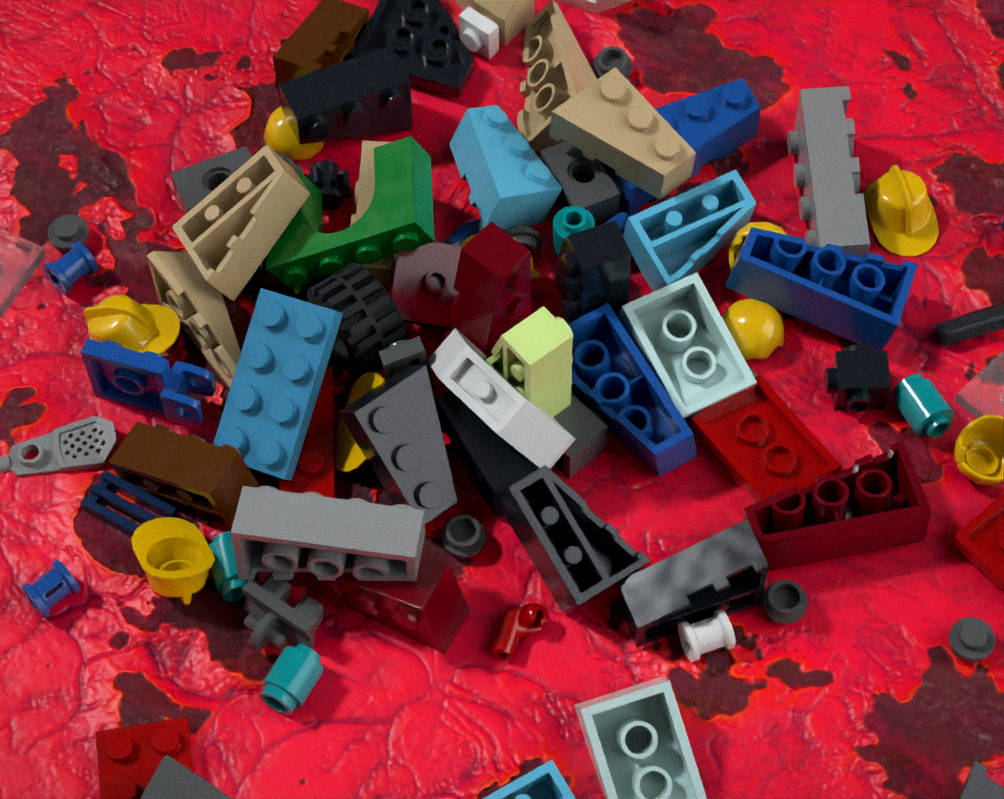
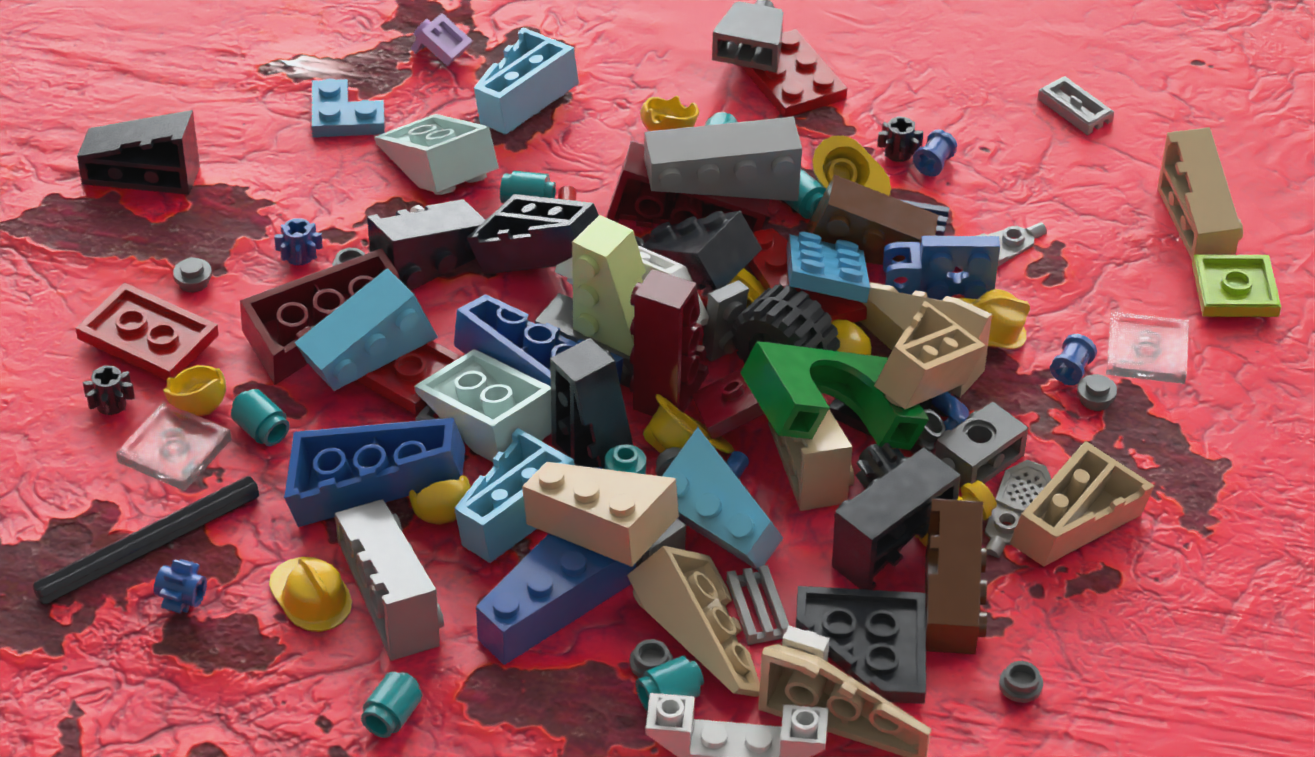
camera: 160 degrees right, 15 degrees down
black brick [824,344,891,413] -> none
none -> blue gear [274,218,323,265]
none -> medium azure wedge [295,268,438,391]
none -> teal brick [361,672,422,738]
none -> teal brick [500,171,556,203]
none -> teal brick [635,656,704,711]
none -> yellow hair [640,96,700,132]
none -> light grey tile [726,565,790,645]
none -> gear [877,116,923,162]
none -> yellow plate [961,480,997,520]
none -> light grey piece [985,460,1051,558]
none -> wedge [1009,441,1155,566]

